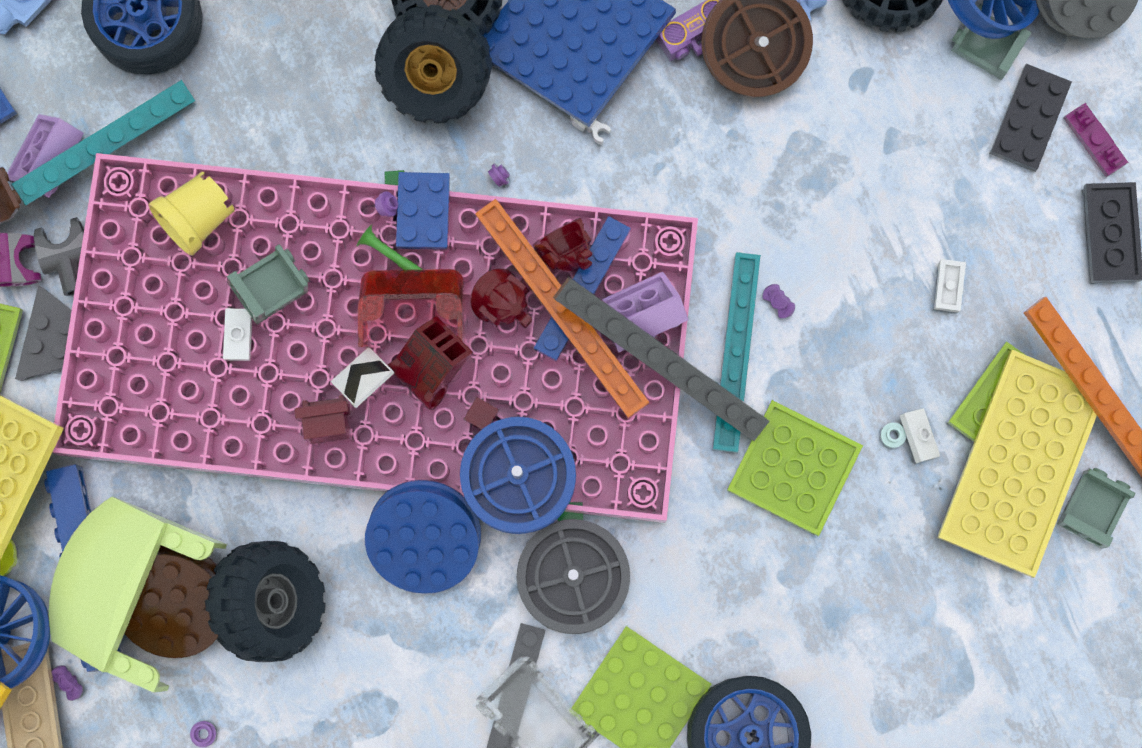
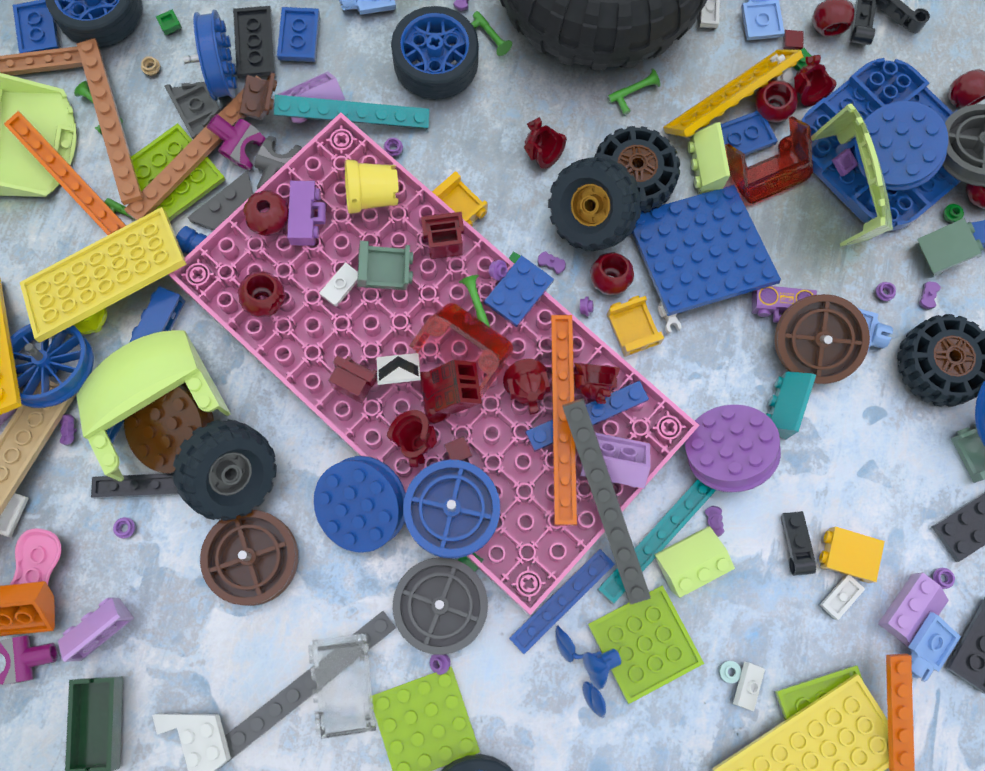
camera: 30 degrees right, 5 degrees down
none -> black plate [91,473,179,499]
none -> blue wheel [176,226,207,254]
none -> wheel [200,510,299,606]
none -> dark red piece [237,271,285,318]
none -> dark red piece [244,190,289,236]
none -> medium lavender piece [287,181,326,246]
none -> medium lavender plate [384,137,403,157]
none -> dark red helmet [387,410,437,467]
none -> dark red plate [421,211,464,259]
none -> medium lavender plate [430,654,451,675]
none -> yellow panel [432,171,488,226]
none -> blue plate [509,549,615,654]
none -> dark red helmet [524,117,567,169]
none -> medium lavender piece [537,251,566,274]
none -> blue plant [556,625,621,718]
none -> dark red piece [590,252,634,296]
none -> yellow panel [607,296,664,357]
none -> yellowish green slope [654,526,735,598]
none -> medium lavender wheel [685,404,781,492]
none -> teal slope [766,372,816,440]
none -> black plate [781,511,816,576]
none -> yellow panel [819,526,885,583]
none -> lavender slope [878,572,949,647]
none -> light blue plate [908,612,961,682]
none -> medium lavender plate [933,568,955,589]

